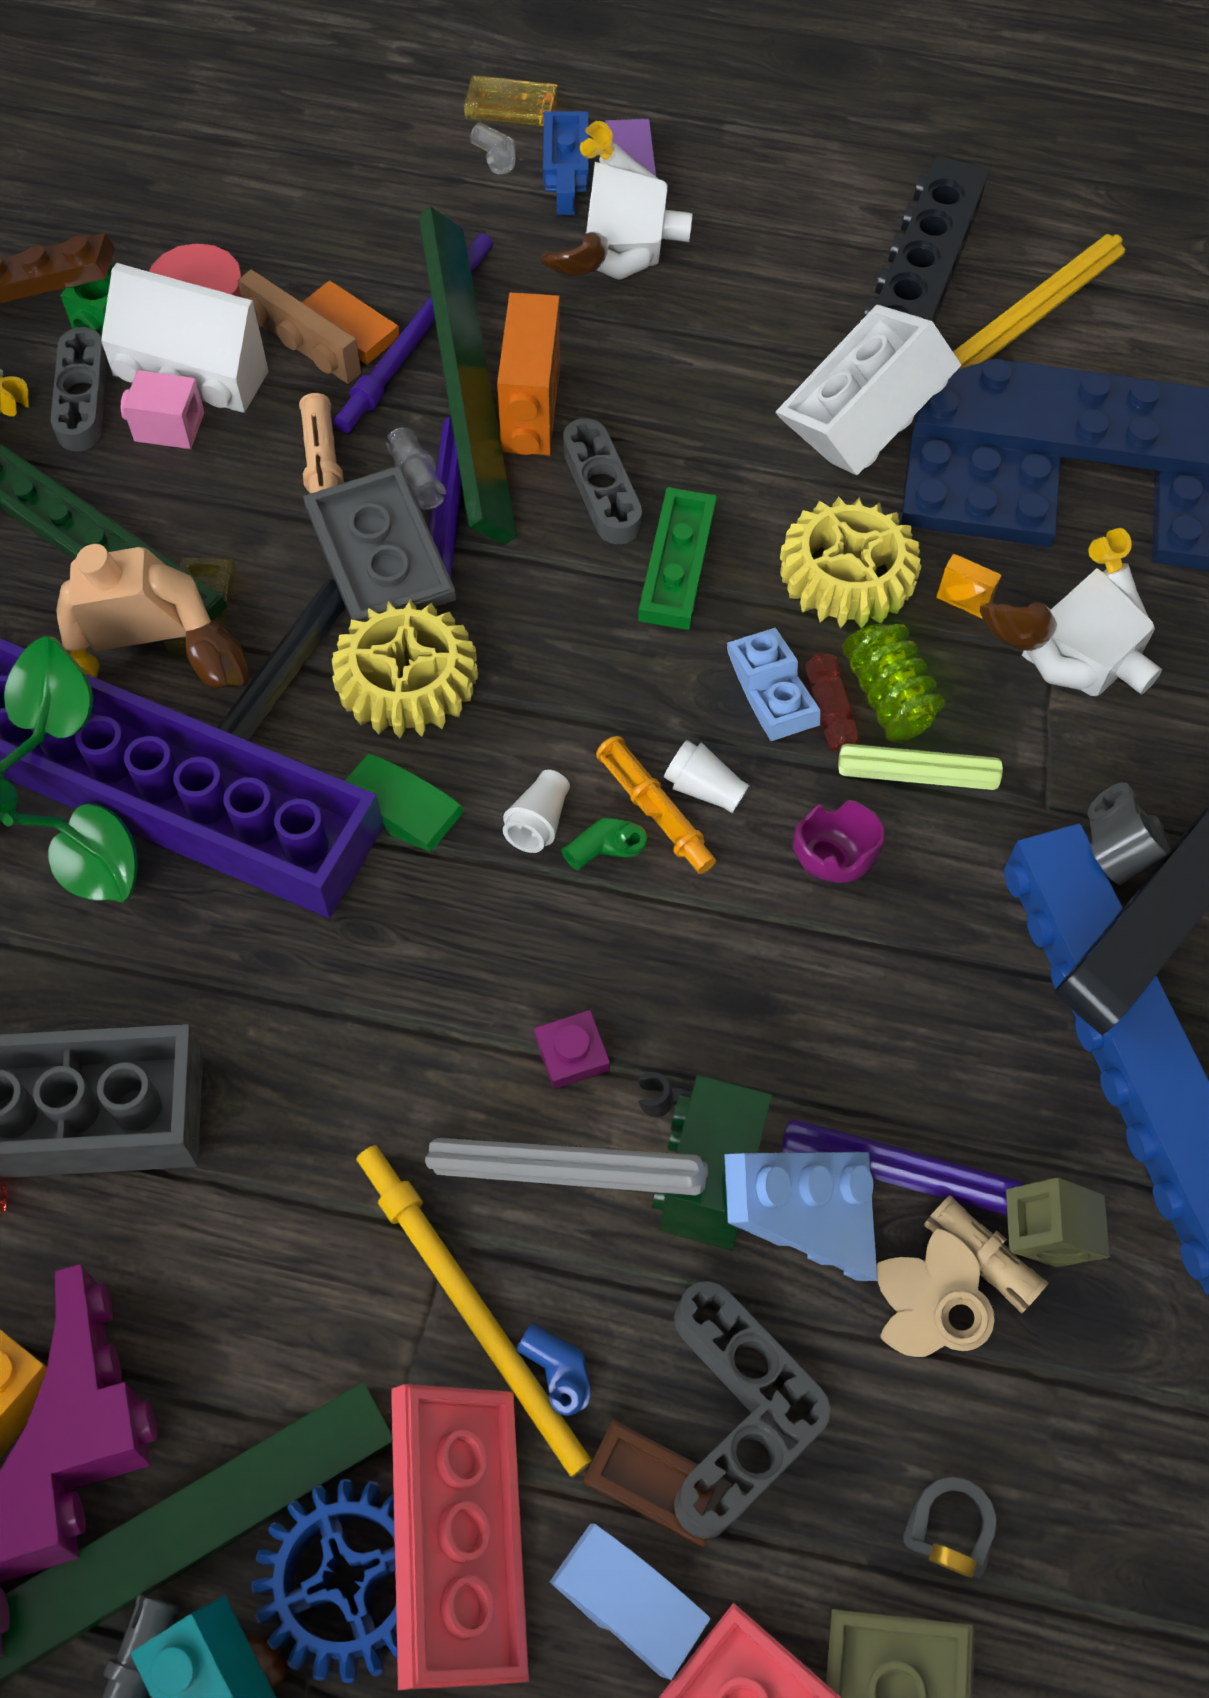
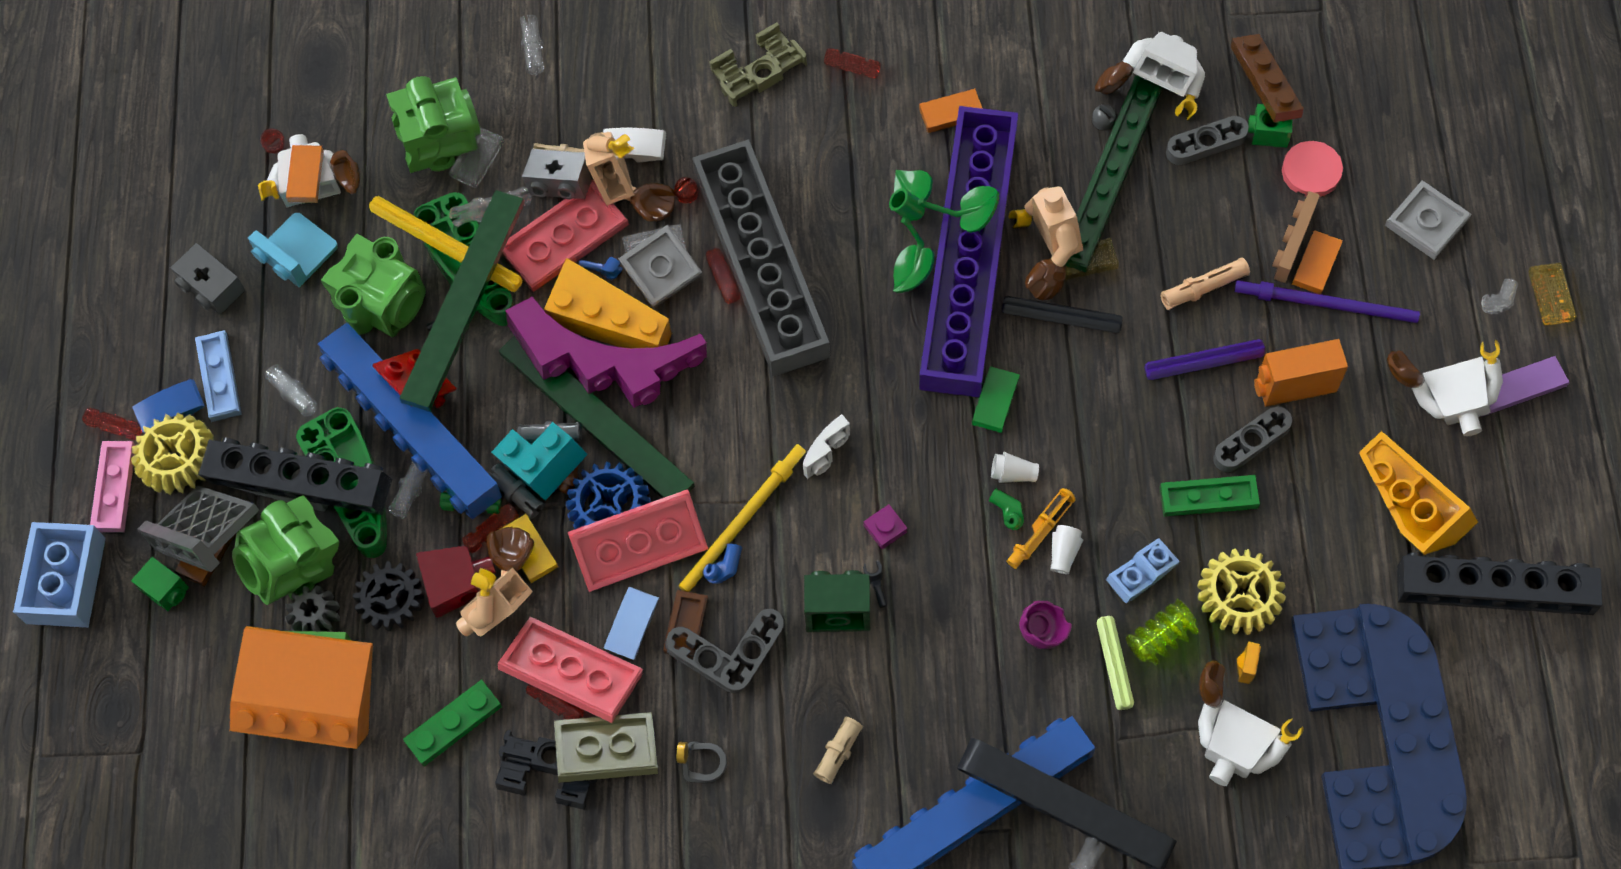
camera: 80 degrees right, 5 degrees up
white slope [101,263,269,413] -> none
bright pink brick [121,370,205,449] -> none
dark grey tile [303,465,456,622] -> none
light yellow gear [332,599,478,739] -> none
clear pin [386,427,446,509] -> none
dark green tile [419,206,517,545] -> none
light grey axle [425,1138,709,1195] -> none
blue hinge [543,111,588,215] -> none
light blue wing [724,1152,877,1281] -> none
white slope [776,305,961,475] -> none
dark purple axle [782,1119,1025,1216] -> none
clear red axle [805,653,860,751] -> none
tan plate [876,1229,994,1357] -> none
yellow axle [953,234,1125,370] -> none
olive brick [1006,1177,1110,1268] -> none
dark grey piece [1087,782,1171,885] -> none
none -> white slope [803,414,850,479]
none -> light orange wedge [1359,431,1478,555]
none -> light grey tile [1385,180,1472,260]

